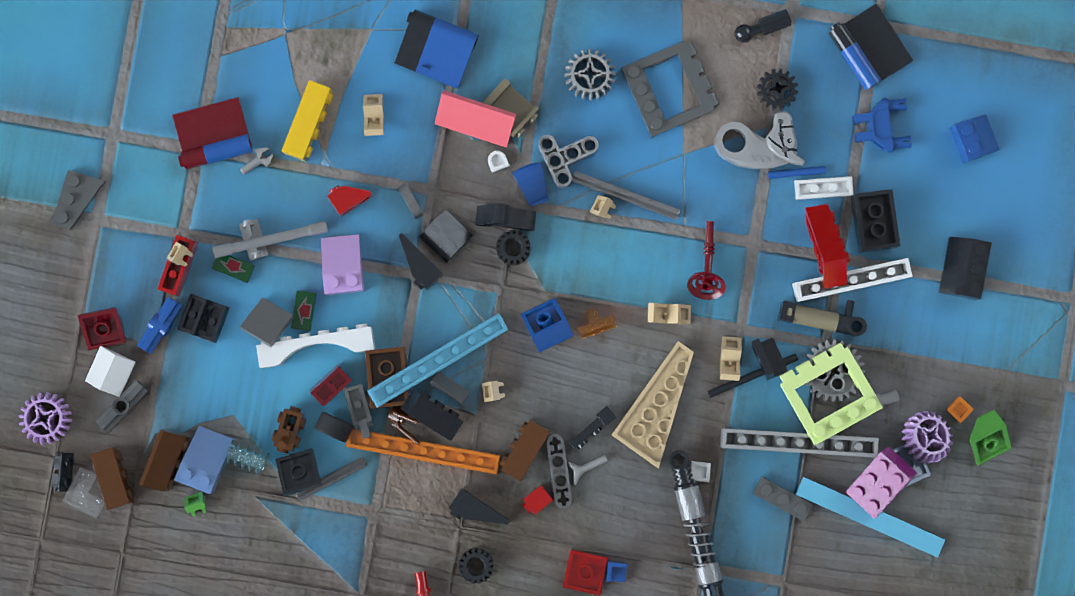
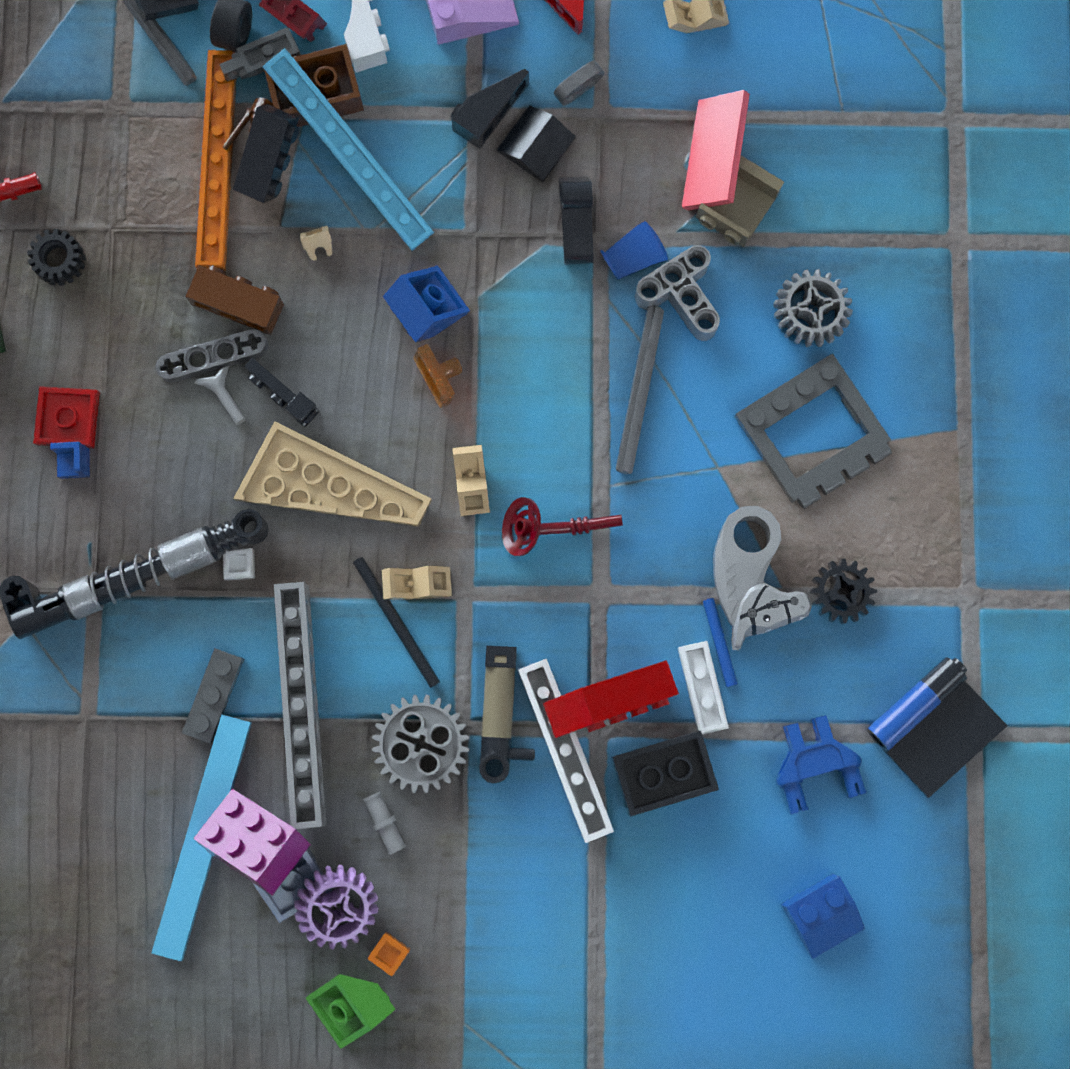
camera: 80 degrees right, 5 degrees down
blue door [395,9,479,89] -> none
dark grey slope [430,372,470,404] -> none
black slope [449,488,510,525] -> none
white tile [488,151,510,173] -> none
black tyre [496,230,531,266] -> none
red brick [523,485,553,515] -> none
tan tile [590,195,616,219] -> none
black piece [734,9,791,43] -> none
black panel [752,338,788,381] -> none
yellowish green hinge [780,343,883,445] -> none
black slope [938,237,992,300] -> none

